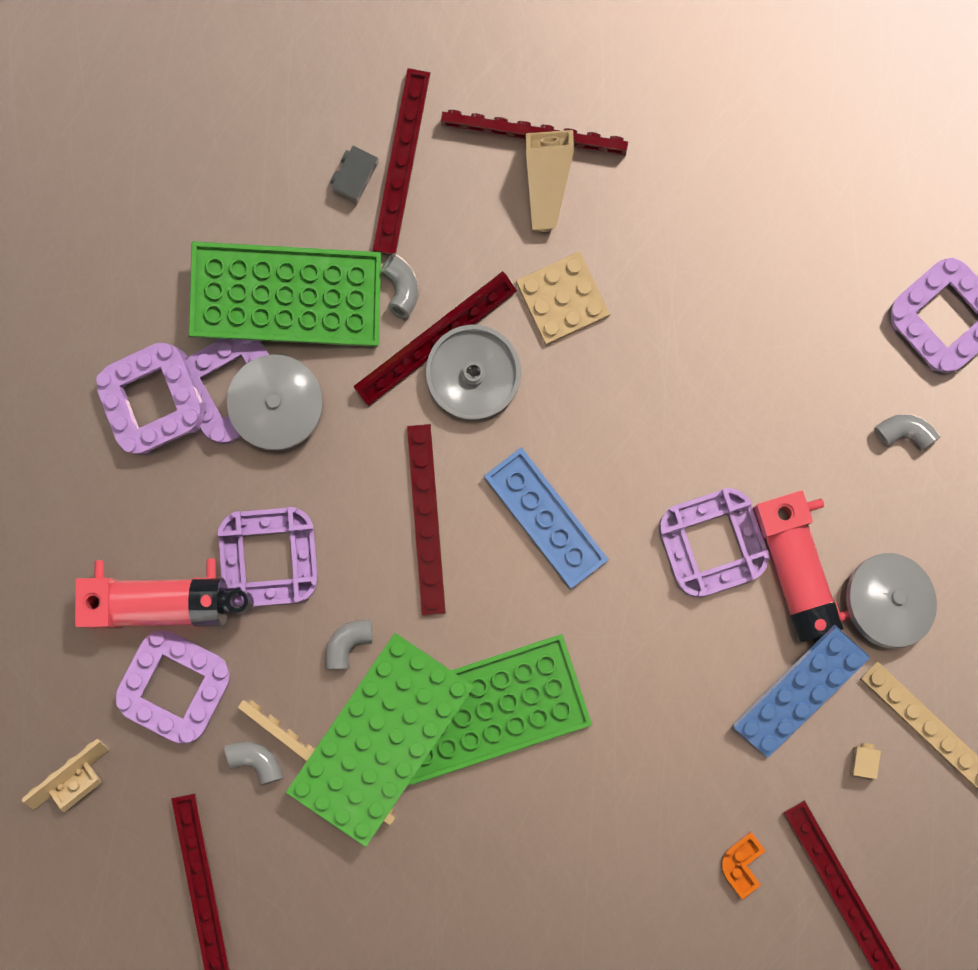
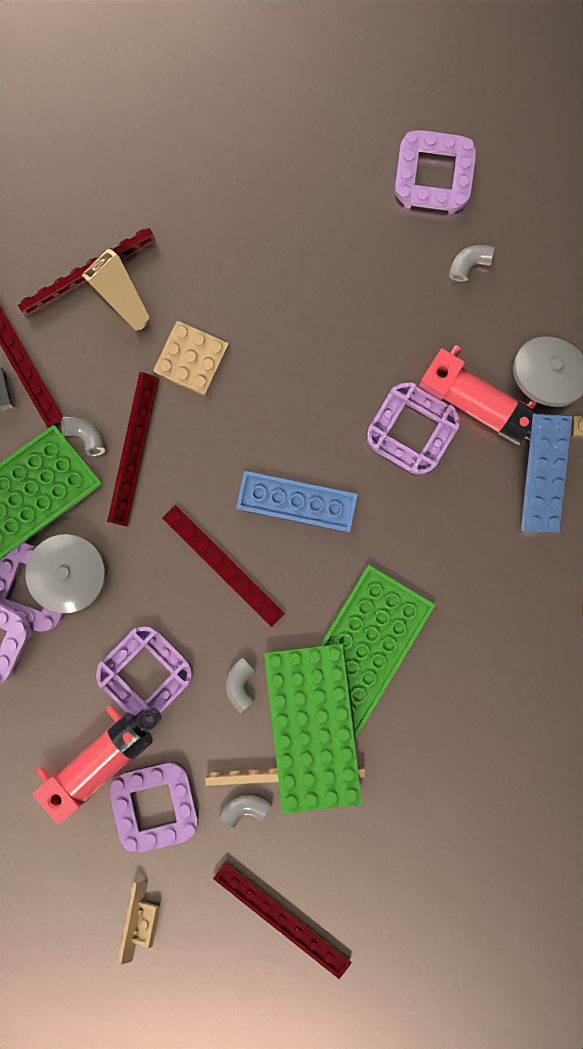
camera: 35 degrees left, 0 degrees up
light grey dish [426,325,521,420] -> none

